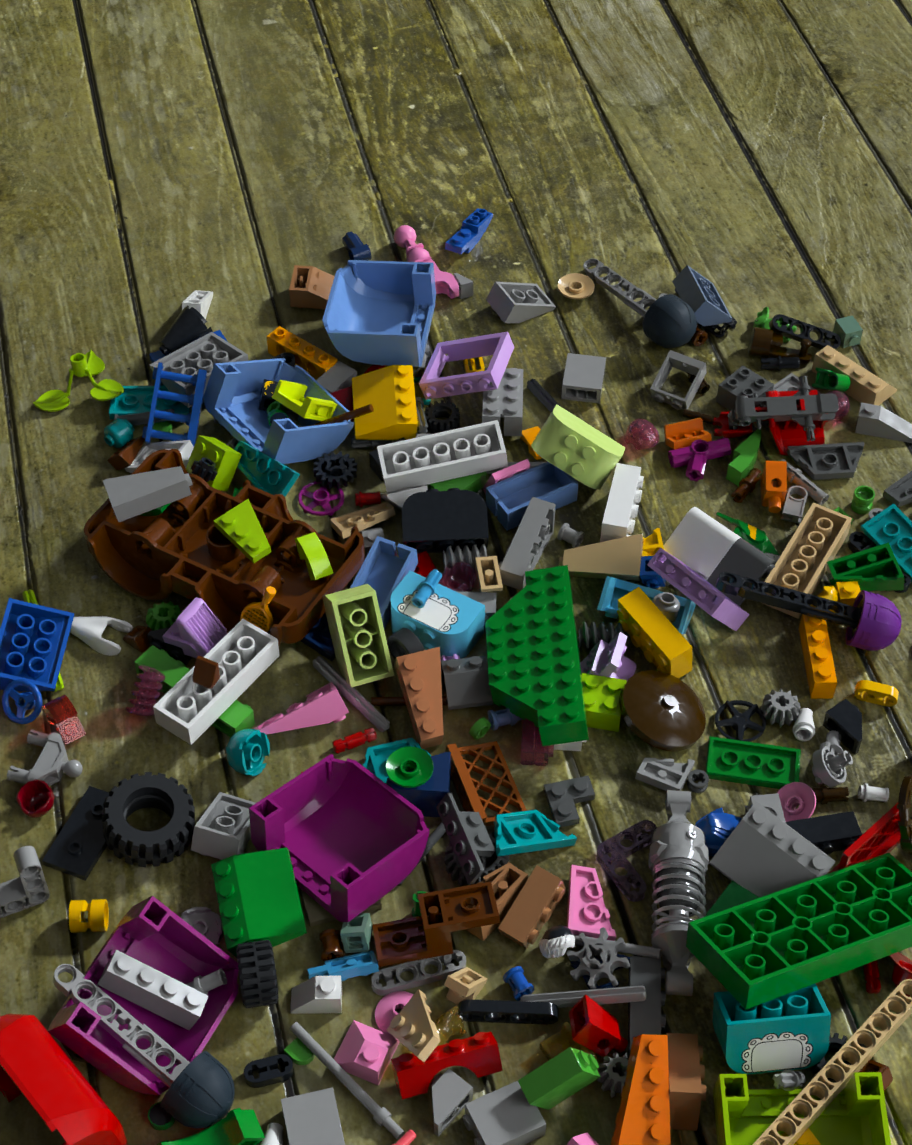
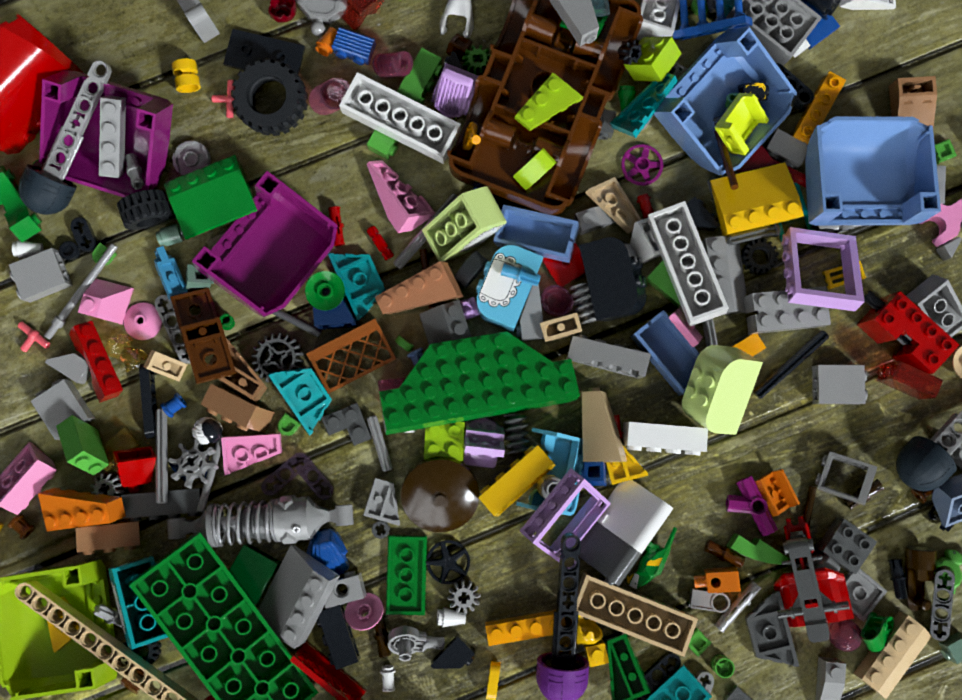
camera: 80 degrees right, 35 degrees up
light grey slope [191,792,256,860] -> none
reddish brown slope [192,655,220,689] -> none
teal cylinder [226,729,270,776] -> none
tile [267,408,288,426] -> none
white slope [291,976,342,1014] -> none
black gear [313,451,357,489] -> none
reddish brown bush [319,929,343,961] -> none
tan wing [387,989,441,1062] -> none
dark grey bracket [436,793,495,884] -> none
light grey bush [557,523,585,548] -> none
clear pink hair [625,418,659,450] -> none
none -> black tile [59,241,80,261]
none -> sand green brick [156,223,185,247]
none -> coral piece [211,80,235,118]
none -> bright green tile [278,413,301,436]
none -> clear pink piece [309,78,350,115]
none -> orange cone [315,27,337,57]
none -> blue brick [332,27,376,65]
none -> light grey axle [367,415,393,472]
none -> red piece [857,290,959,377]
none -> clear red brick [877,360,943,400]

